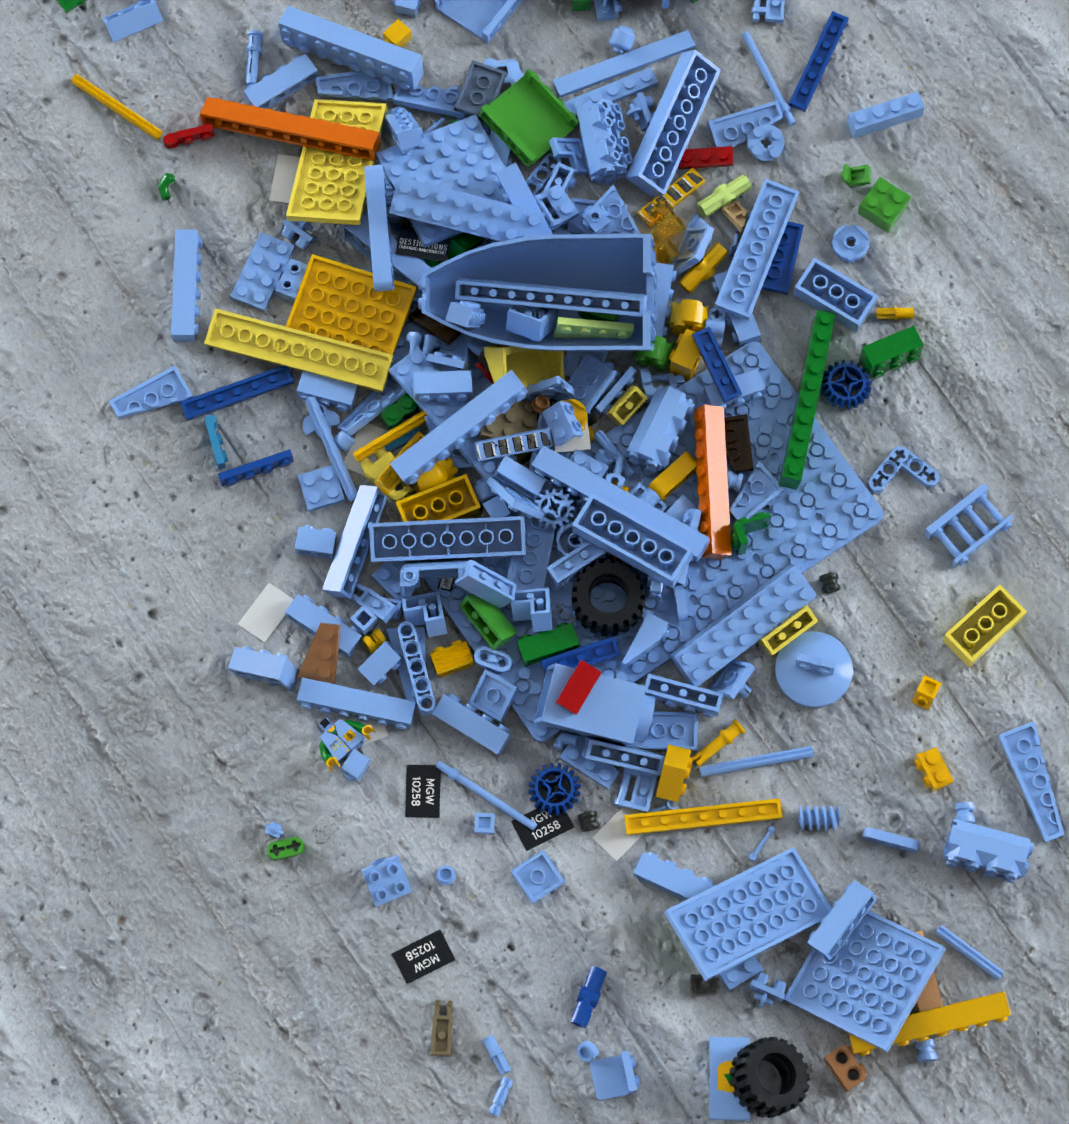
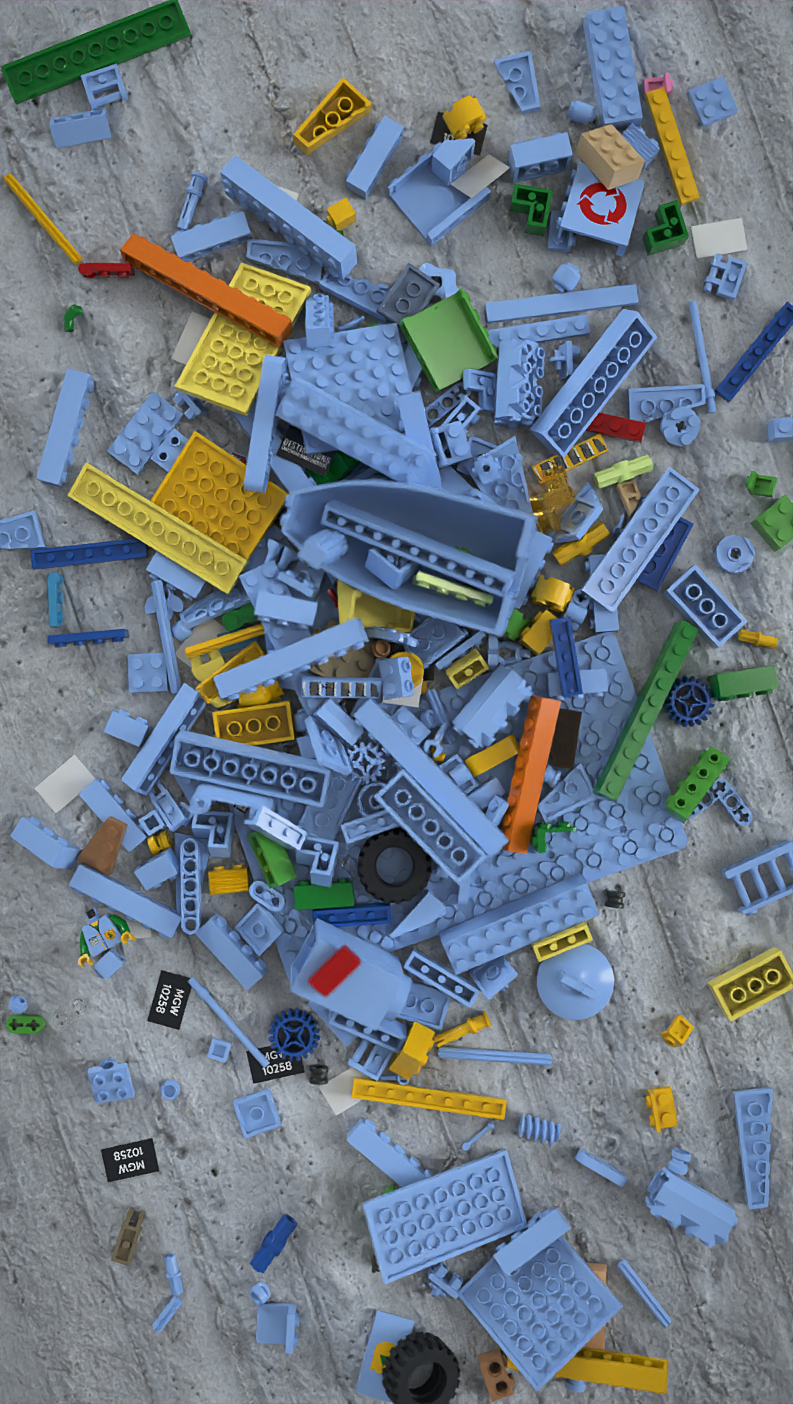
camera: 10 degrees right, 15 degrees up
none -> bright green brick [665,746,731,824]

